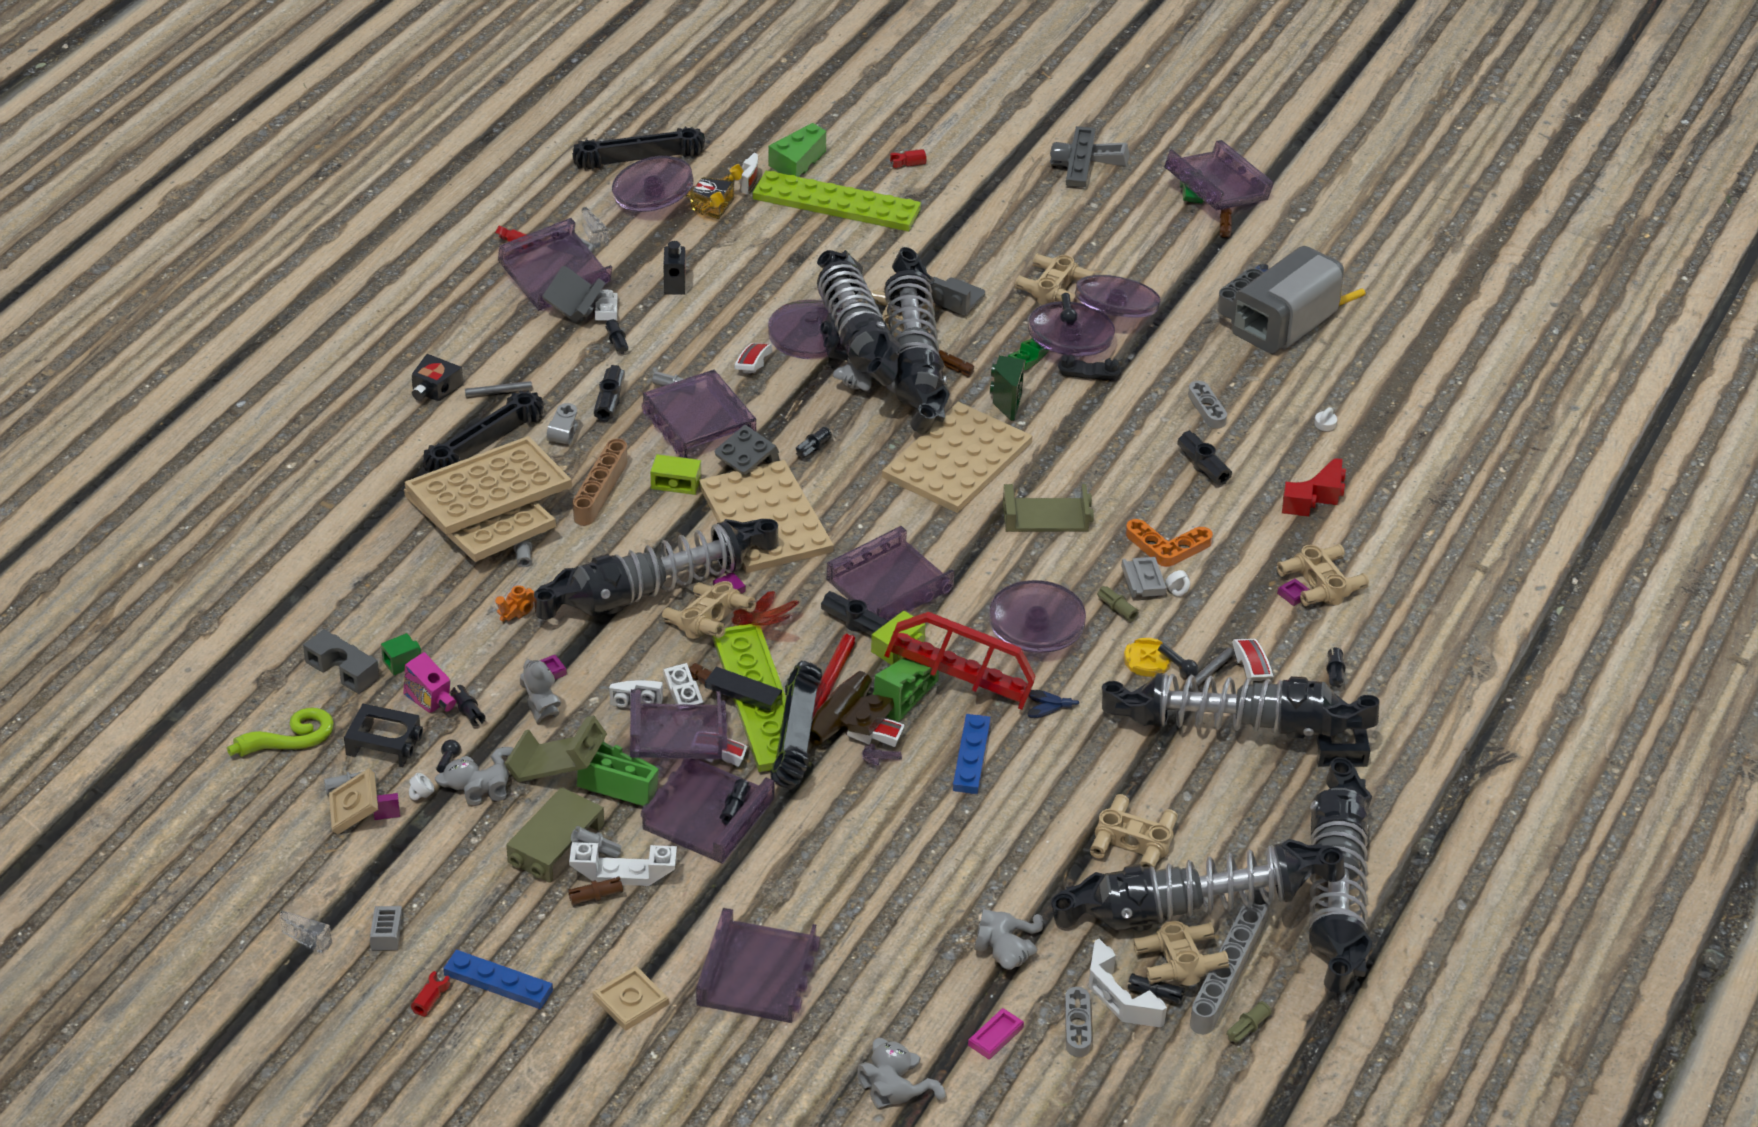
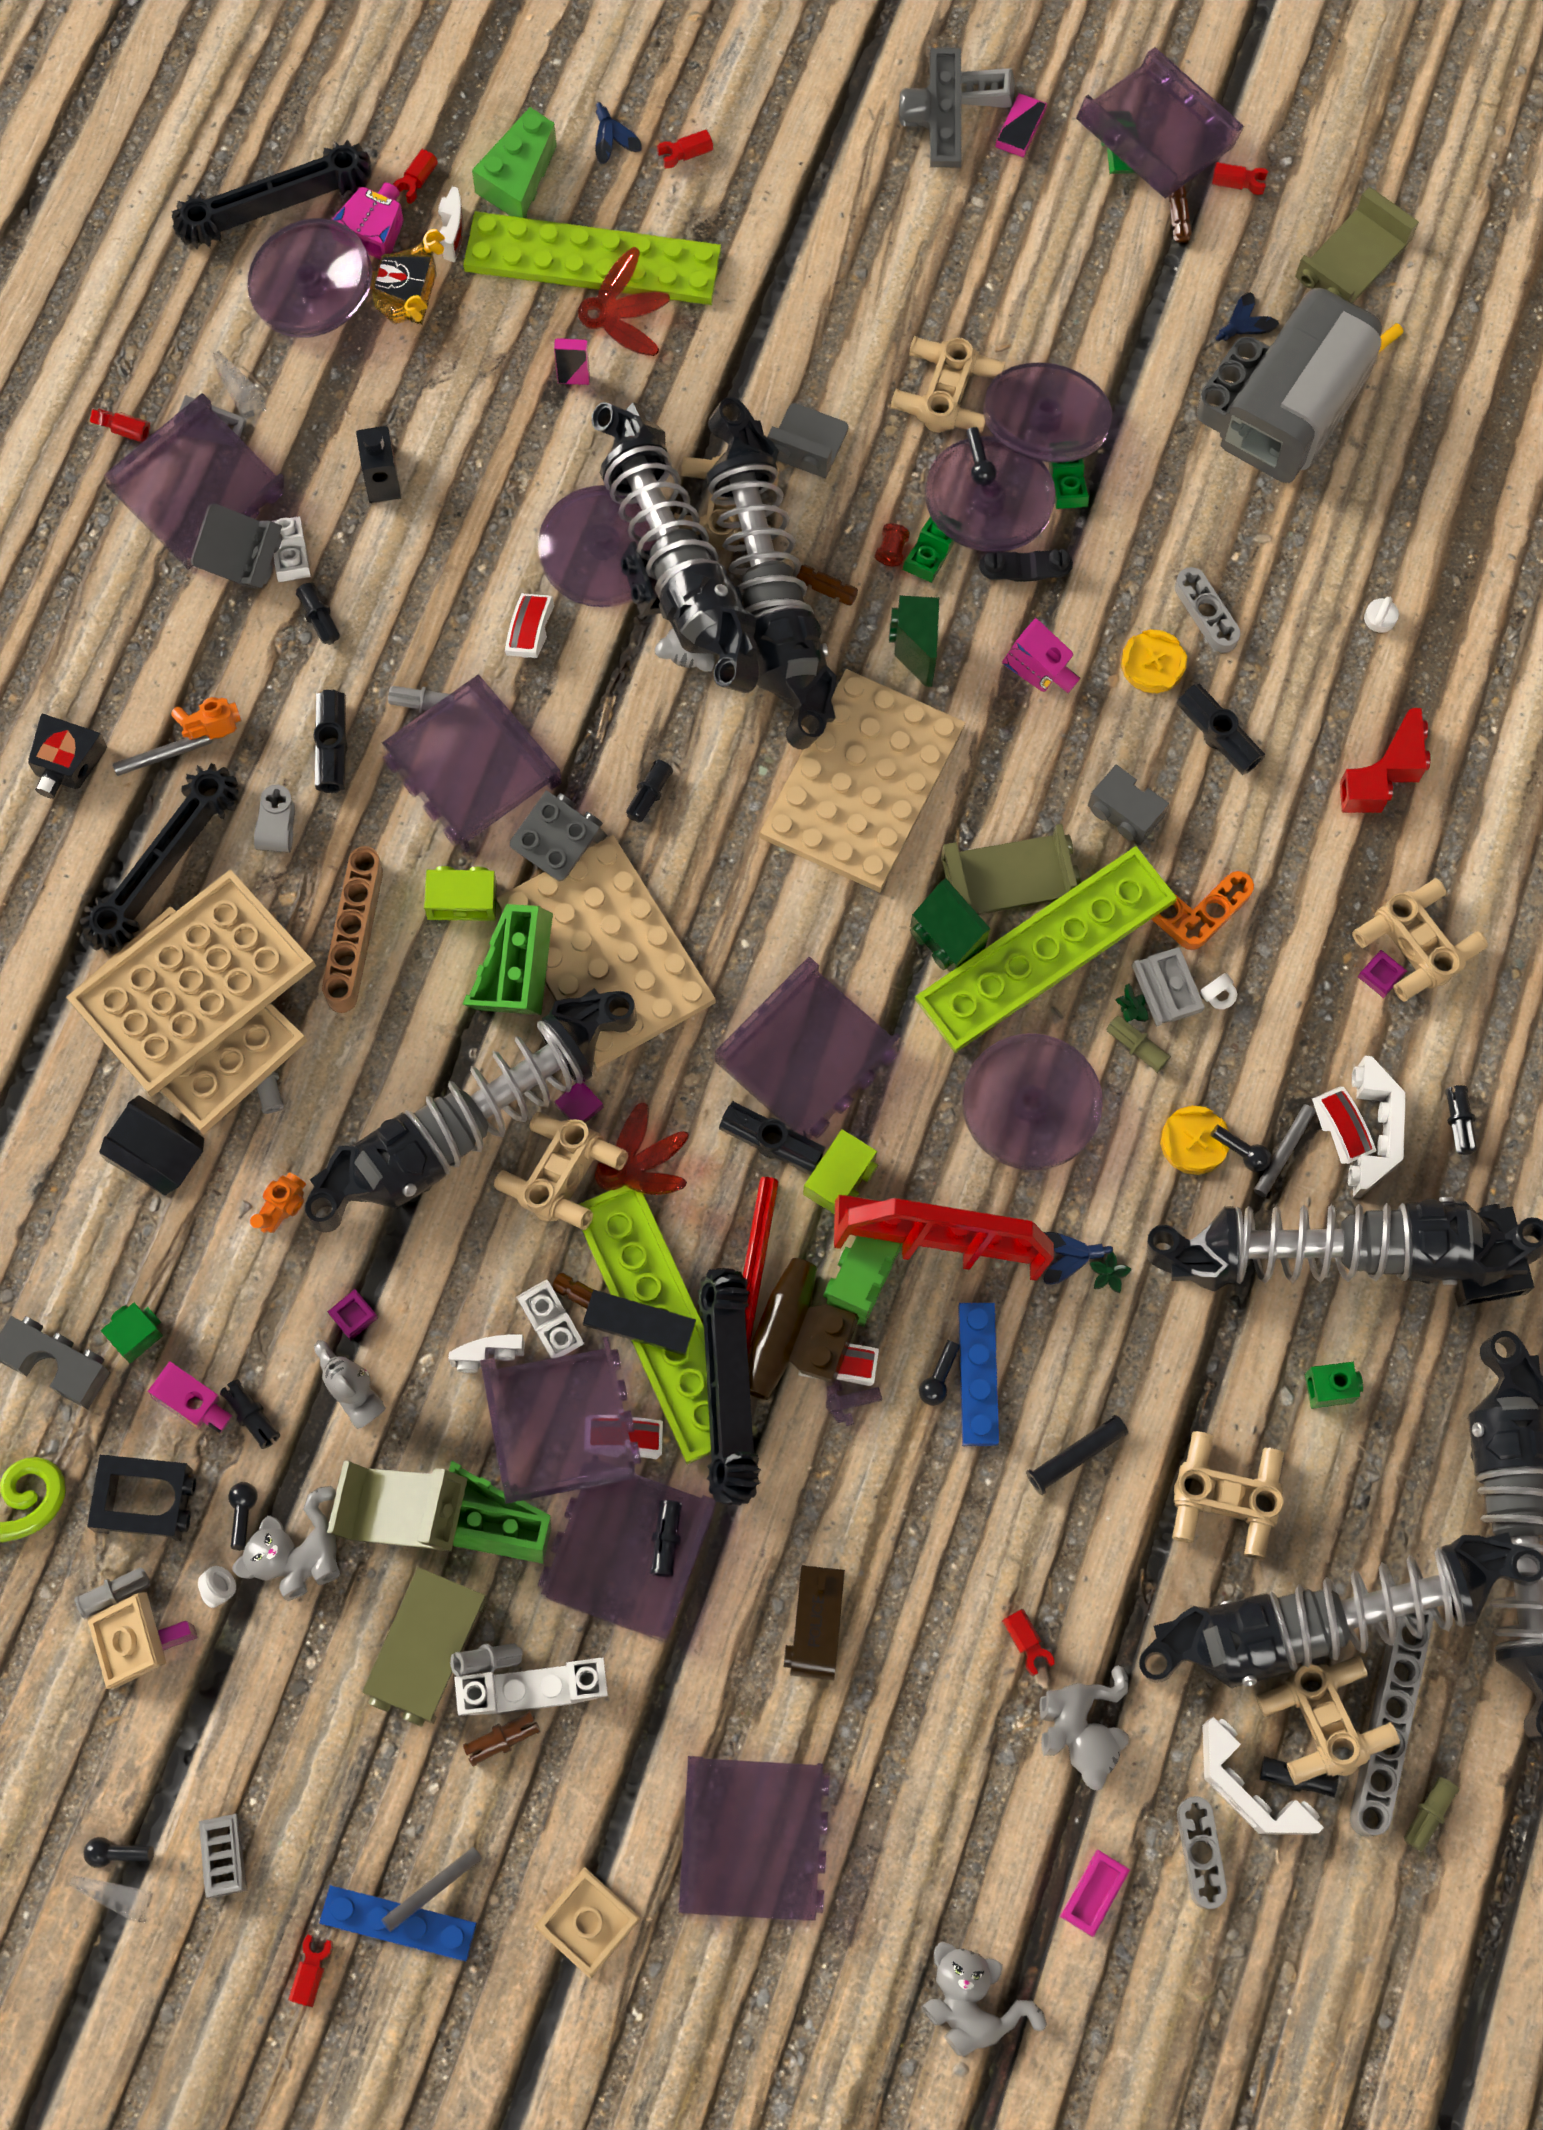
camera: 10 degrees left, 30 degrees up
none -> black bar [83,1837,154,1868]
none -> black slope [99,1095,204,1196]
none -> orange piece [171,697,241,740]
none -> dark pink torso [331,183,403,260]
none -> flat silver bar [382,1847,482,1932]
none -> red bar [393,149,438,204]
none -> bright green wedge [462,904,553,1015]
none -> tile [554,338,590,385]
none -> clear red plant [578,247,670,356]
none -> dark blue piece [595,102,642,164]
none -> dark brown door [783,1565,845,1681]
none -> clear red bush [874,523,910,567]
none -> dark green slope [910,878,990,972]
none -> lime plate [915,846,1177,1053]
none -> black bar [919,1339,960,1406]
none -> tile [995,93,1047,158]
none -> dark pink torso [1001,618,1081,694]
none -> red bar [1002,1609,1055,1677]
none -> black pin [1026,1415,1129,1495]
none -> green slope [1048,445,1089,509]
none -> dark grey brick [1088,764,1169,845]
none -> dark green plant [1089,1251,1132,1293]
none -> dark green plant [1115,983,1149,1022]
none -> yellow tile [1121,629,1187,694]
none -> red bar [1211,162,1268,195]
none -> olive panel [1295,186,1419,303]
none -> green brick [1305,1361,1363,1409]
none -> white slope [1348,1056,1405,1198]

